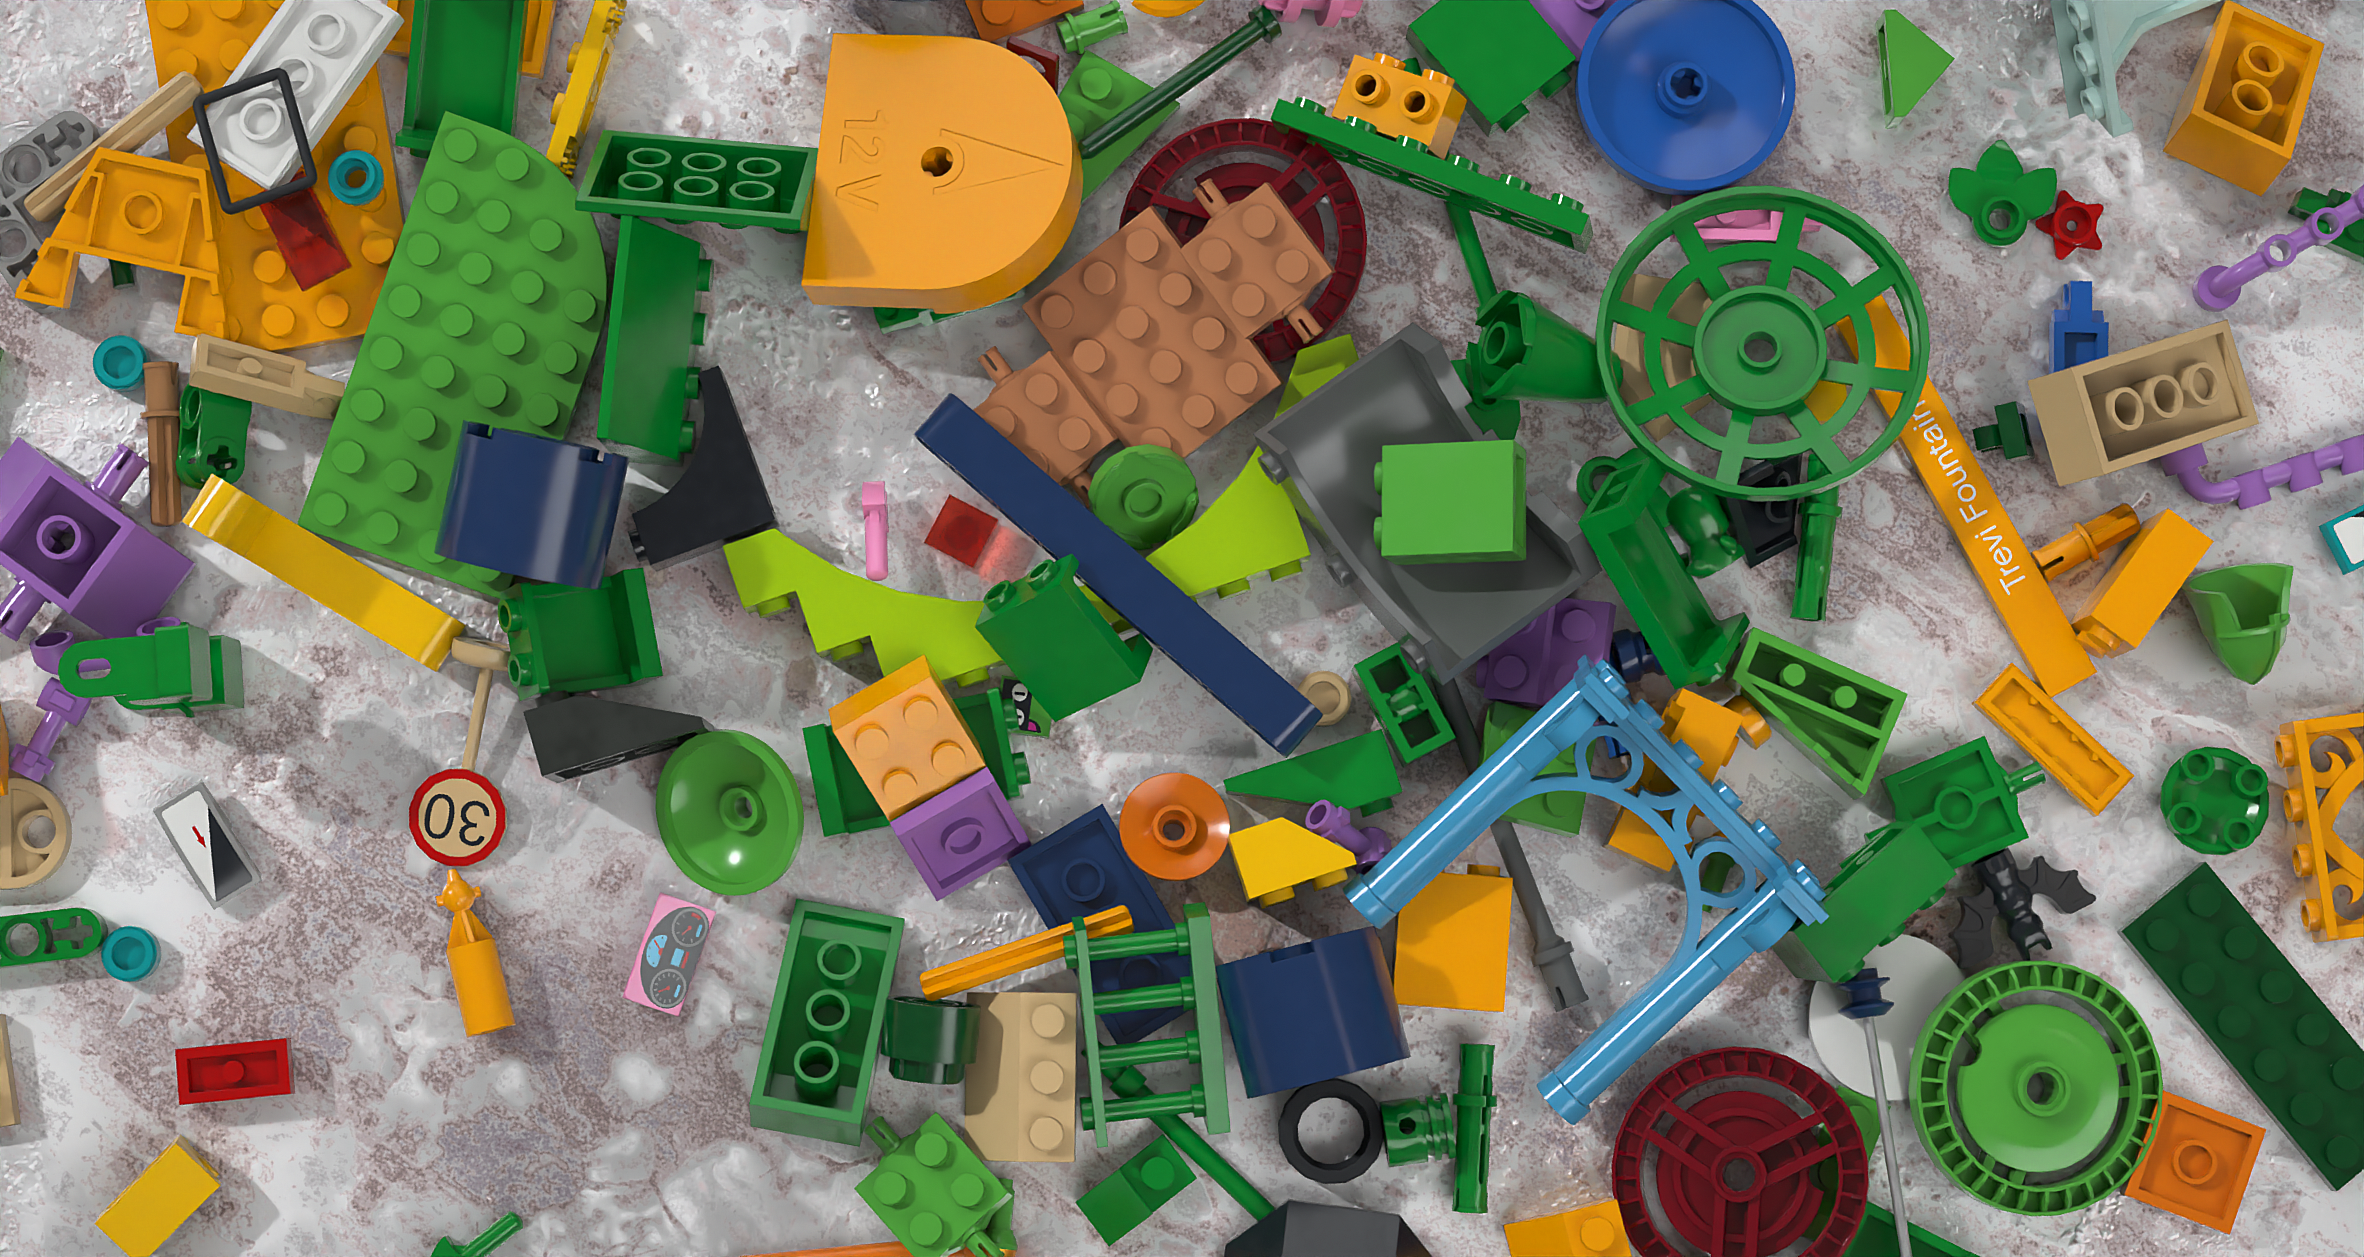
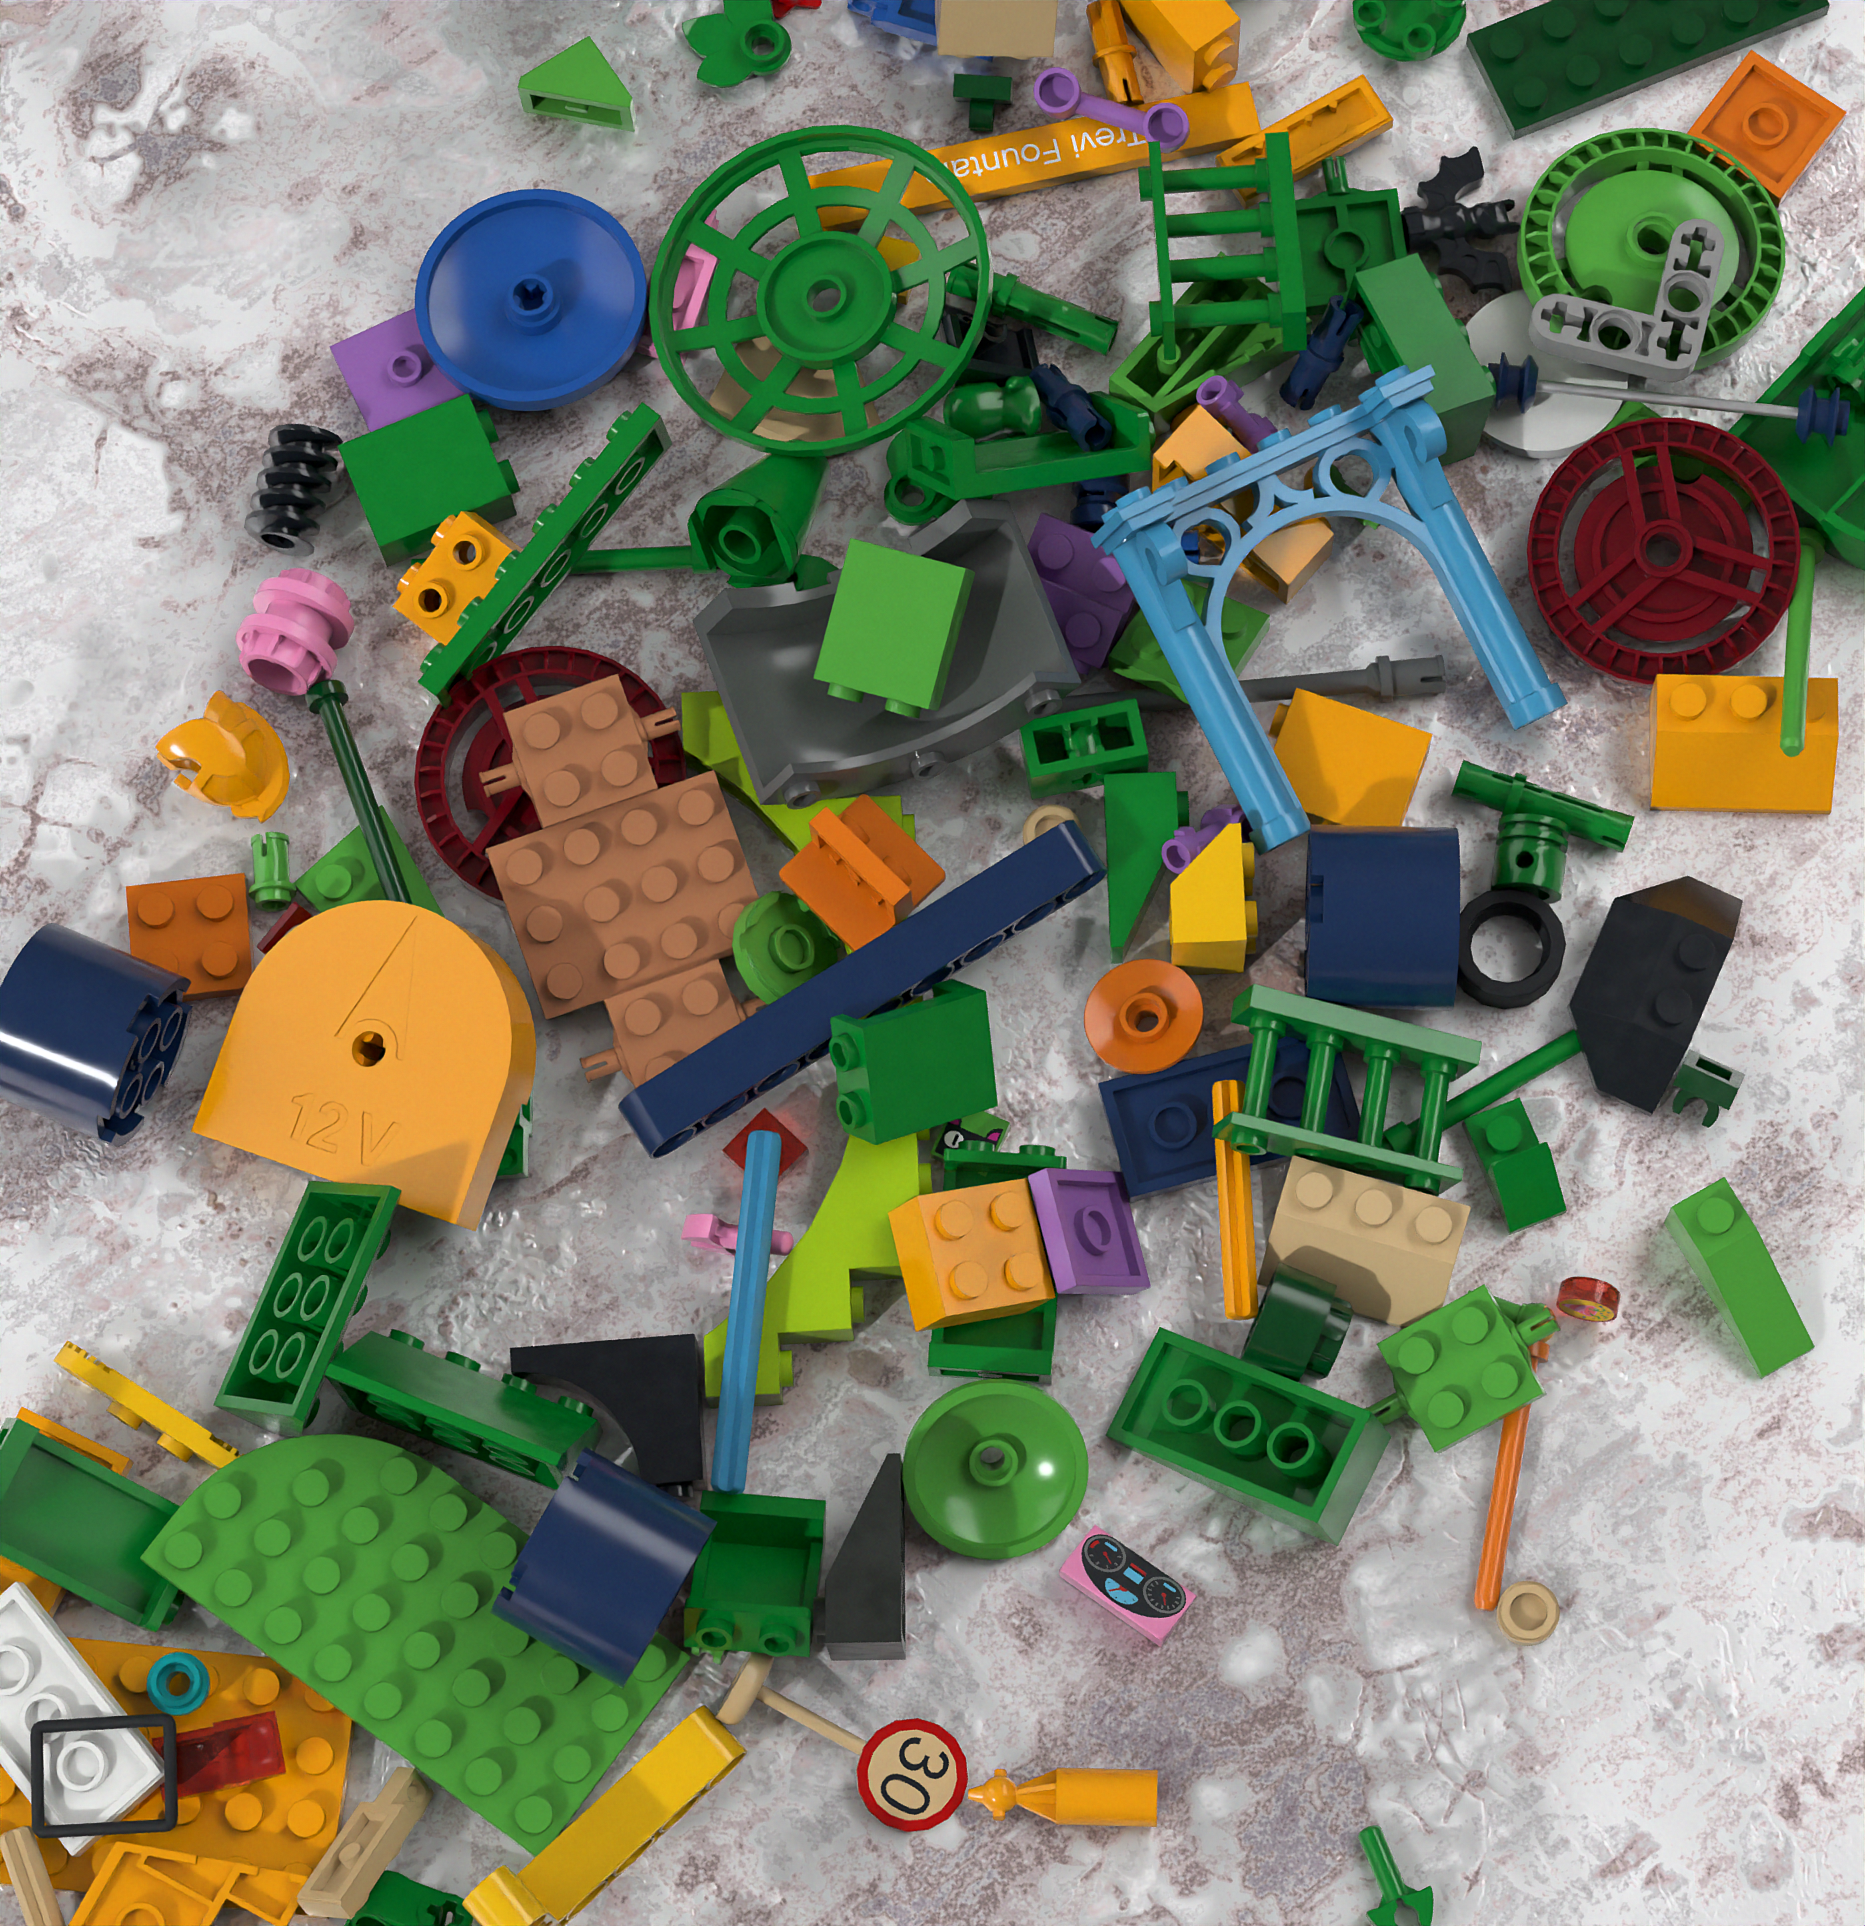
camera: 65 degrees left, 10 degrees down
none -> dark azure axle [710,1130,782,1495]
none -> orange bracket [779,794,946,952]
none -> dark blue pin [1029,363,1112,452]
none -> medium lavender bar [1033,67,1190,153]
none -> green fence [1138,132,1307,360]
none -> medium lavender bar [1196,375,1278,455]
none -> dark blue pin [1279,295,1364,411]
none -> light grey beam [1528,219,1724,382]

